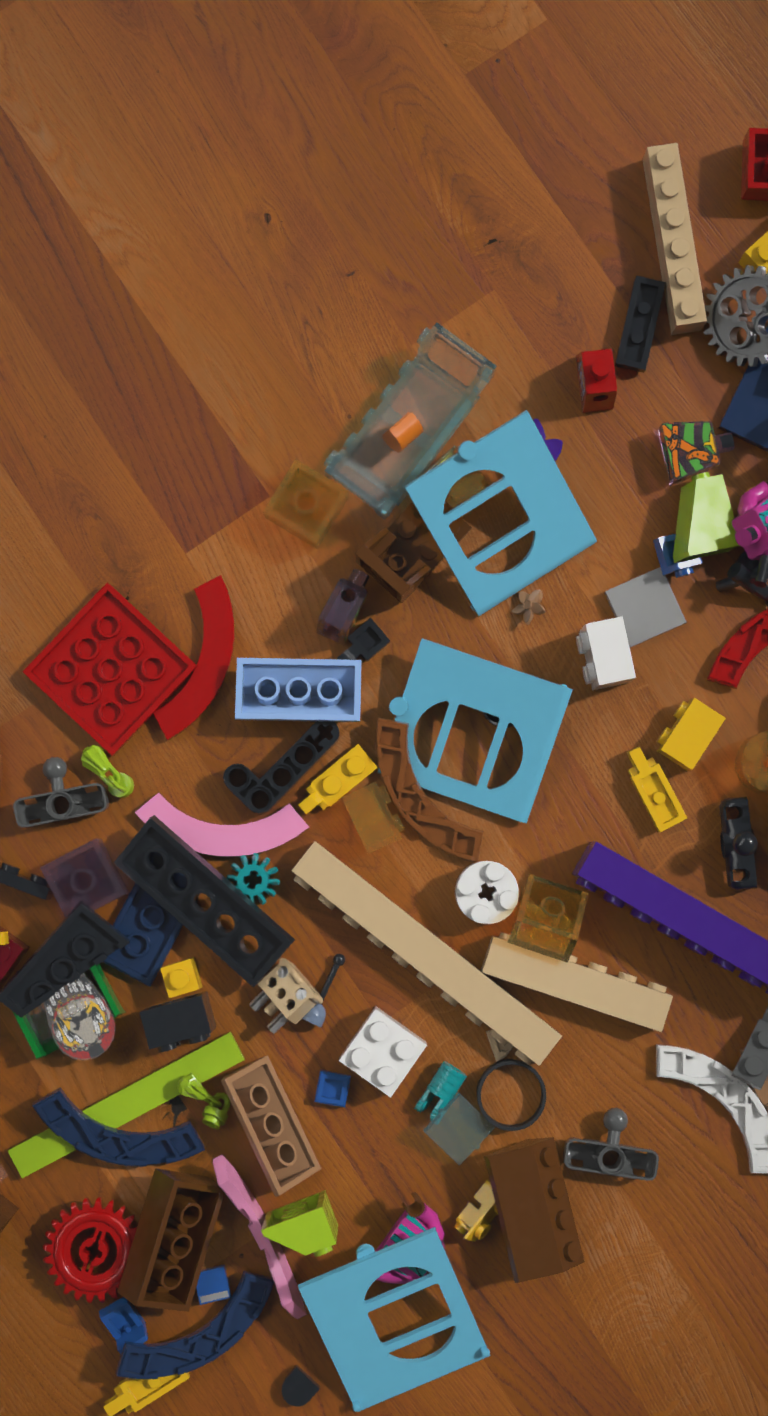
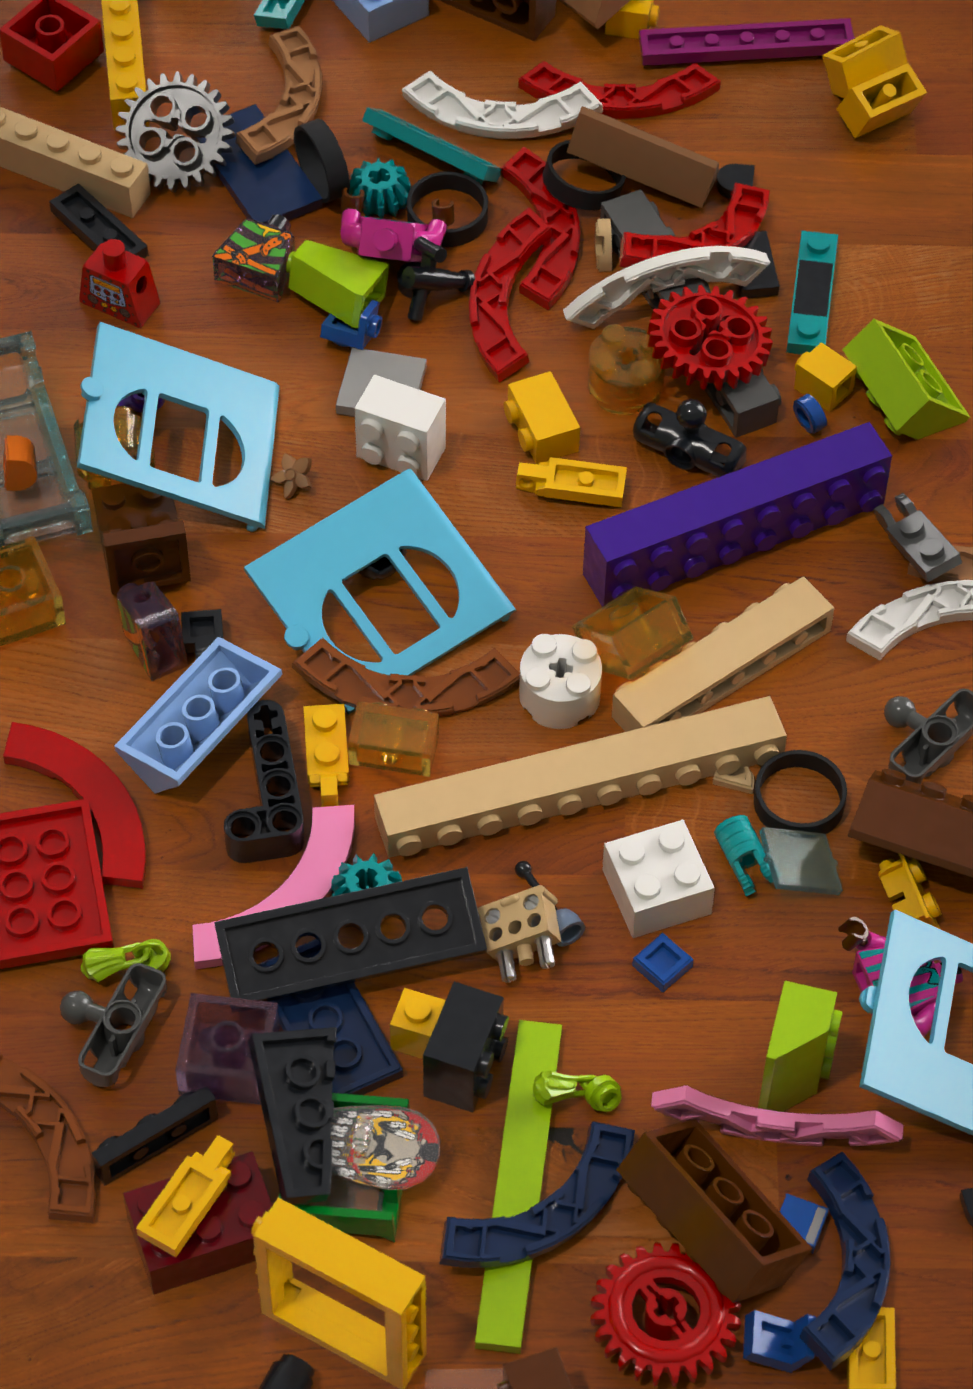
camera: 55 degrees left, 30 degrees down
medium nougat slope [221,1055,321,1197] -> none

